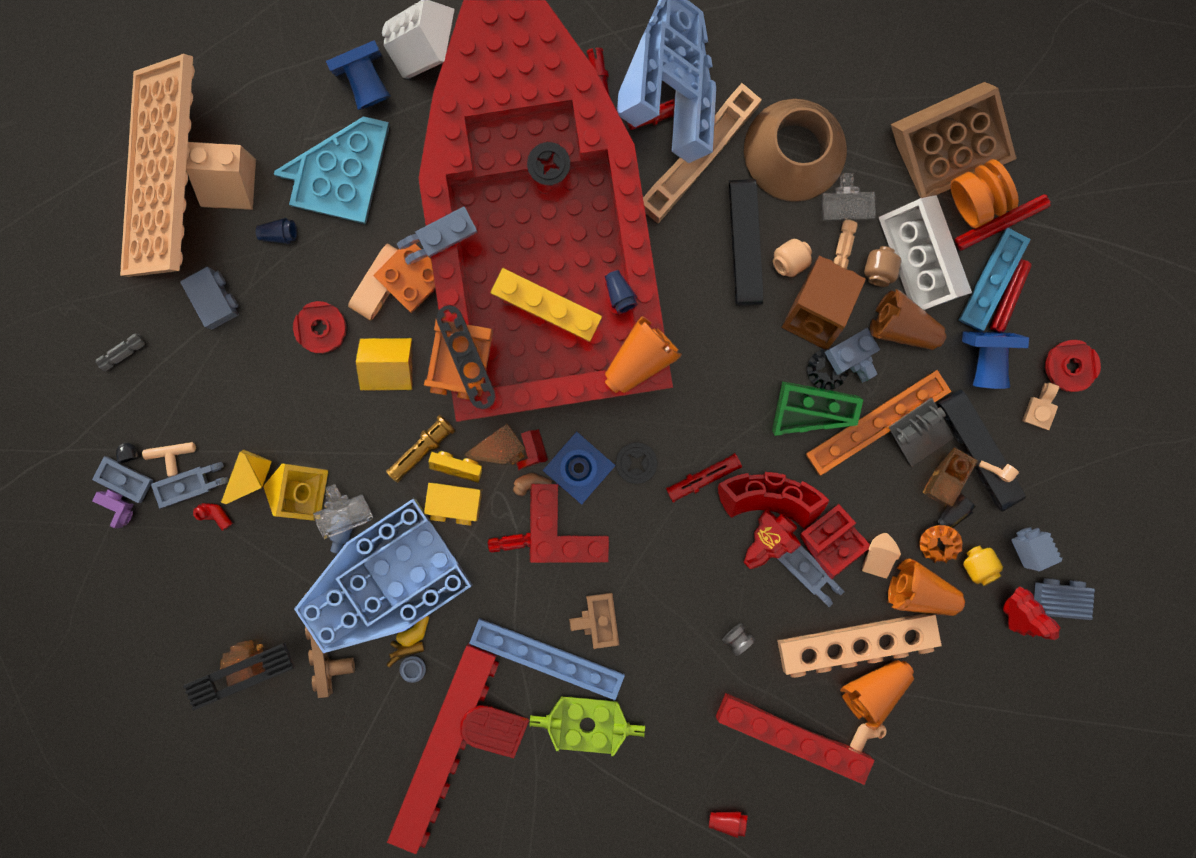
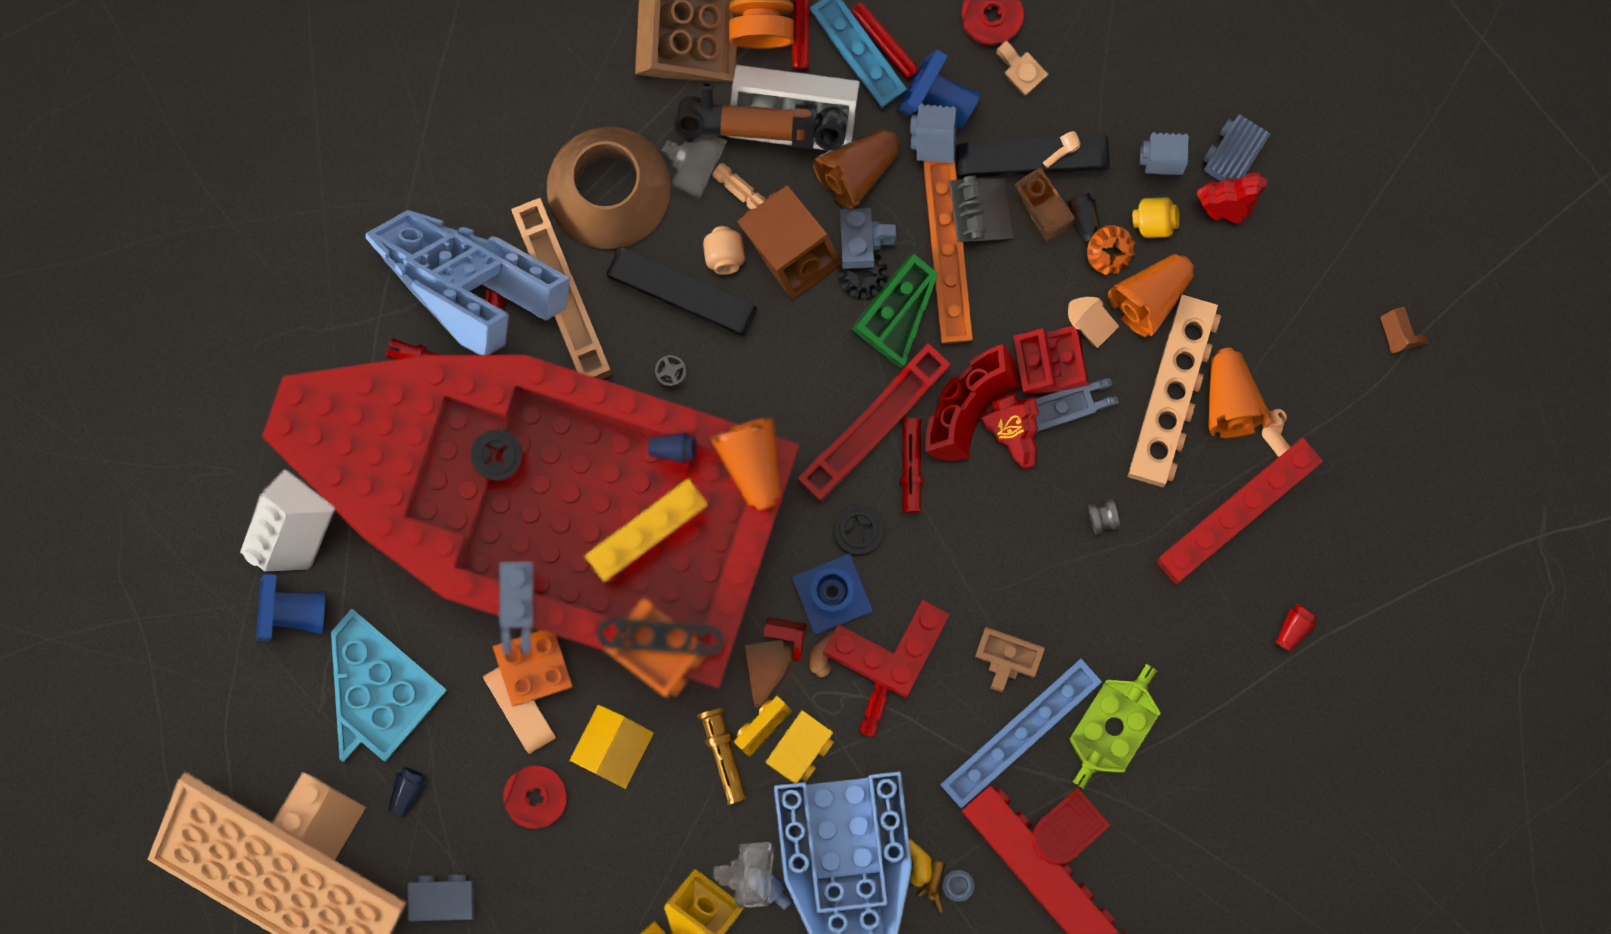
camera: 60 degrees left, 5 degrees down
medium nougat head [864,246,902,287] -> none
none -> flat silver wheel [655,355,687,389]
none -> black piece [674,82,848,150]
none -> red arch [798,343,951,504]
none -> sand blue brick [910,104,957,163]
none -> dark orange tile [1380,306,1429,353]

